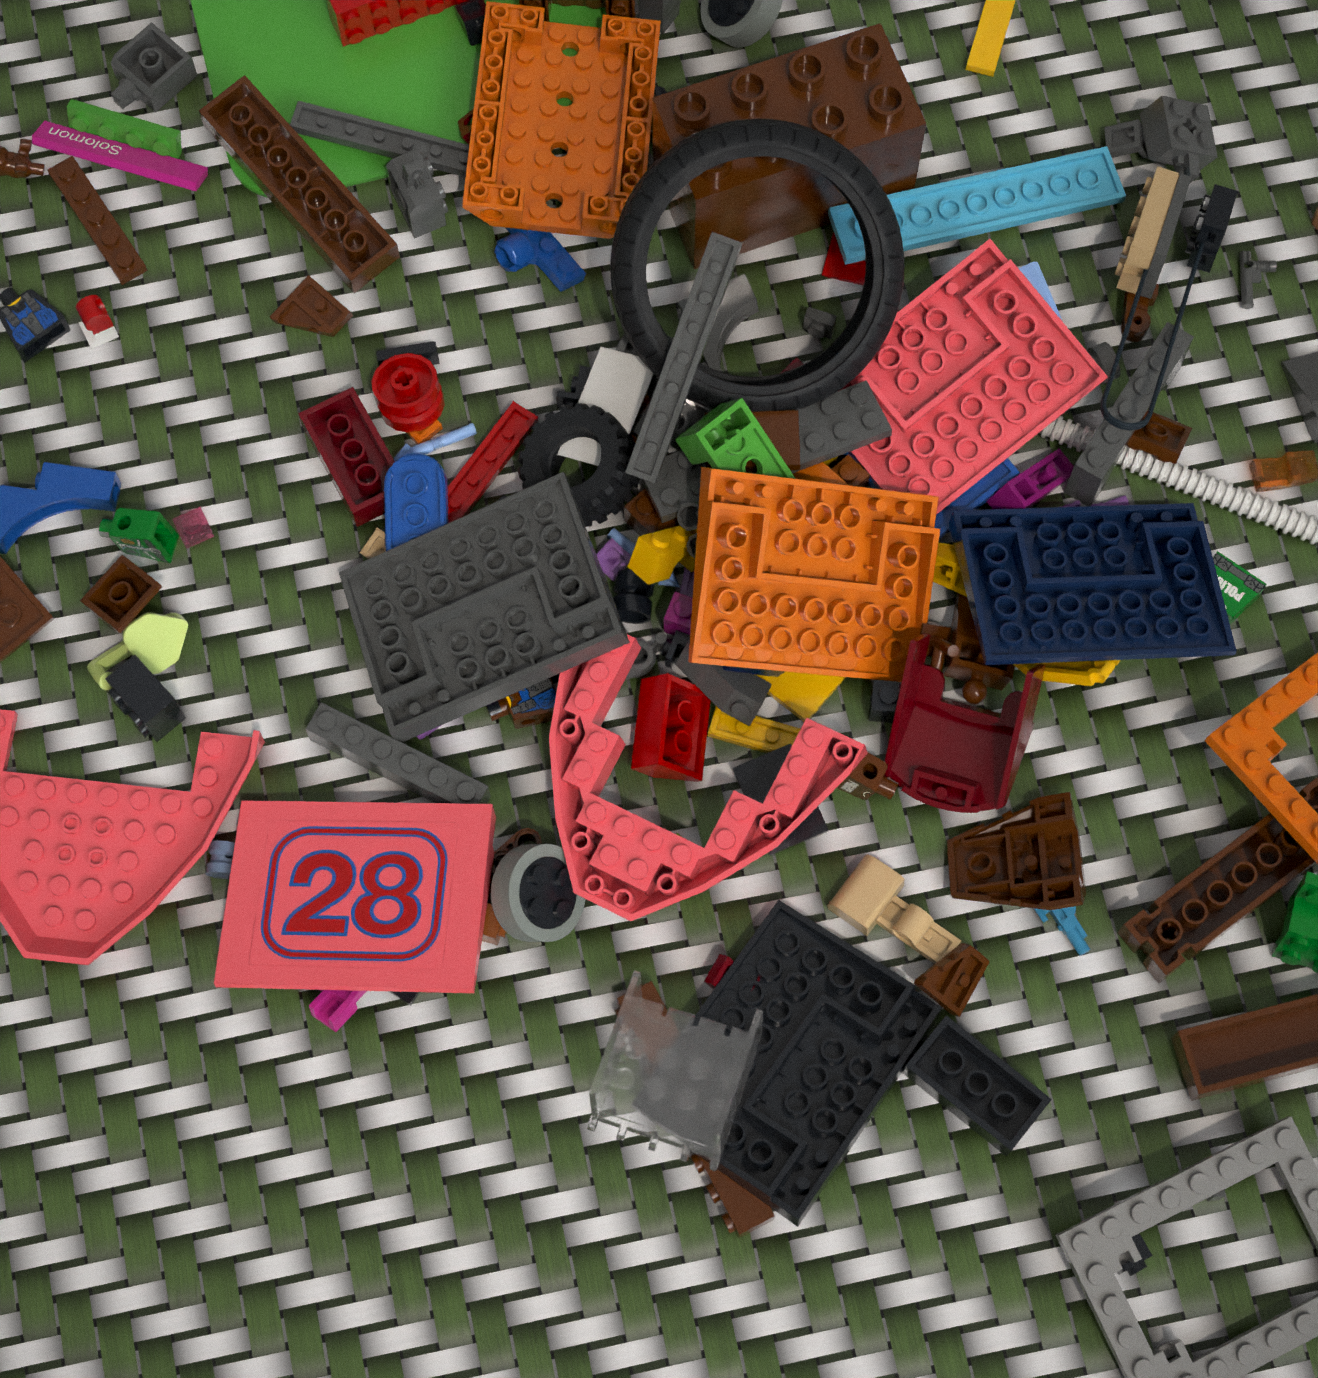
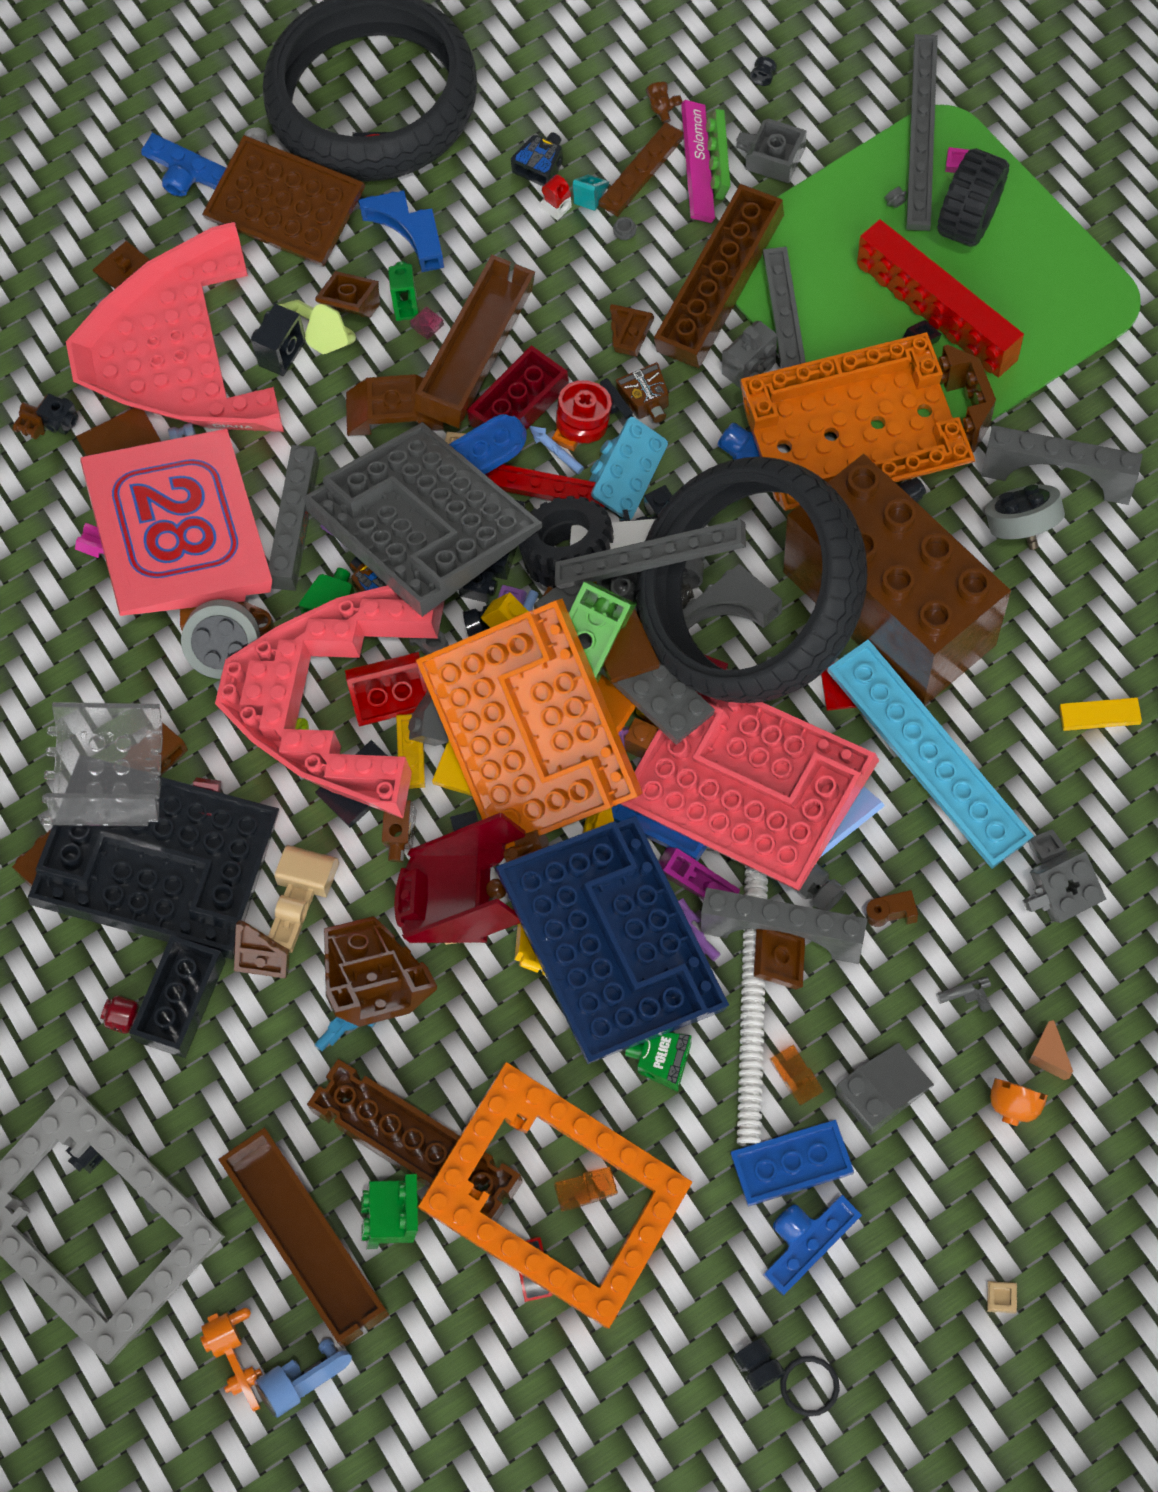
camera: 75 degrees right, 5 degrees down
piece [1100,166,1238,431] -> none
none -> reddish brown arm [13,395,47,439]
none -> black brick [36,393,79,435]
none -> reddish brown tile [76,408,161,456]
none -> dark red head [100,995,139,1034]
none -> green torso [299,567,355,614]
none -> reddish brown slope [346,374,444,436]
none -> reddish brown piece [414,254,535,428]
none -> teal slope [573,174,610,211]
none -> medium azure bracket [589,417,668,519]
none -> dark grey plate [613,217,636,240]
none -> reddish brown torso [616,362,669,423]
none -> black brick [644,485,673,519]
none -> black wheel [750,56,777,86]

